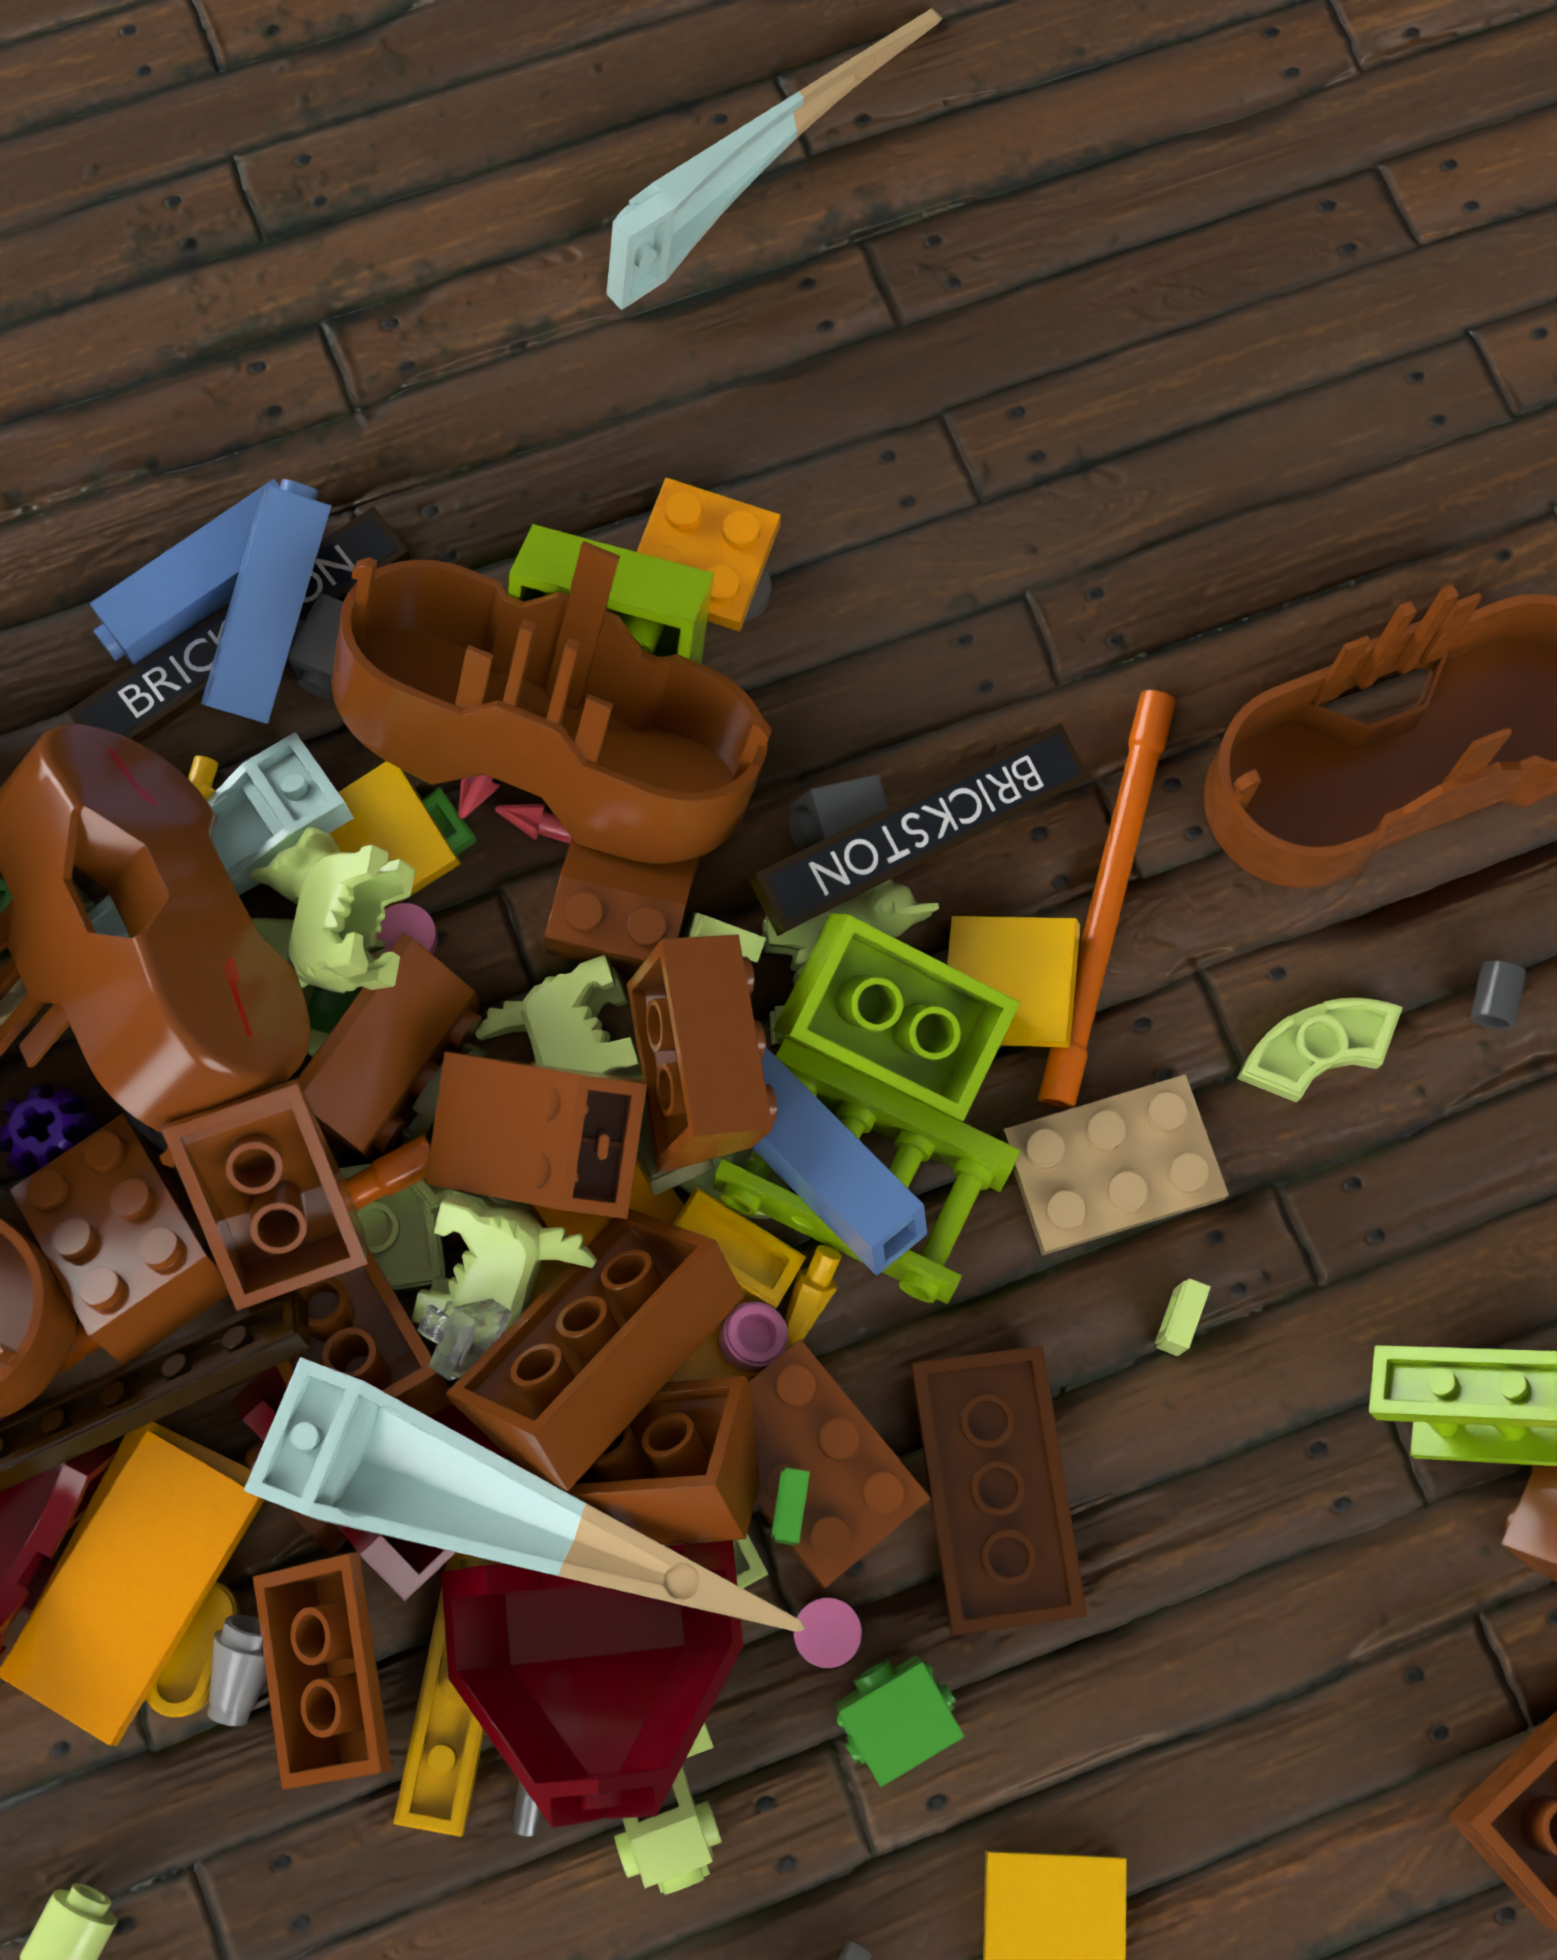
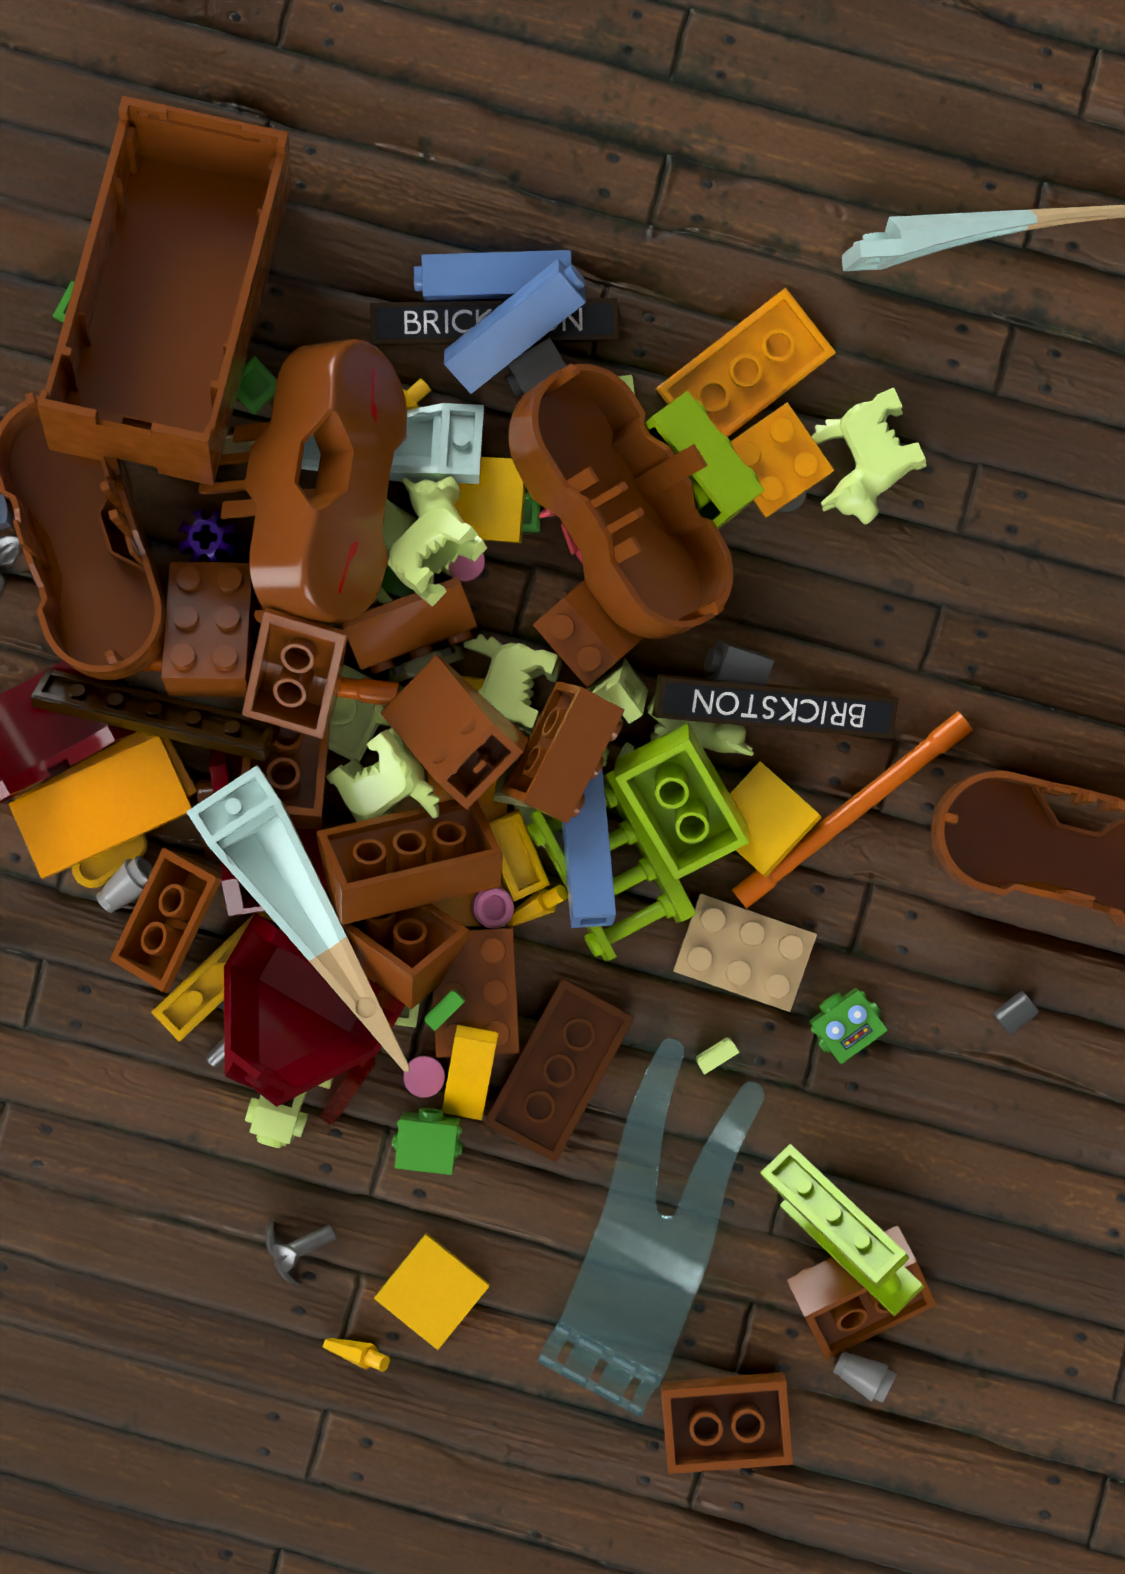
camera: 45 degrees right, 15 degrees up
clear tile [417,1298,512,1380] -> none
yellowish green tile [1237,998,1403,1103] -> none
none -> clear red tile [319,1057,376,1125]
none -> yellow tile [442,1025,499,1121]
none -> clear light blue flag [537,1038,765,1418]
none -> light orange tile [655,288,836,437]
none -> bright green head [809,988,888,1064]
none -> yellowish green animal [812,388,926,524]

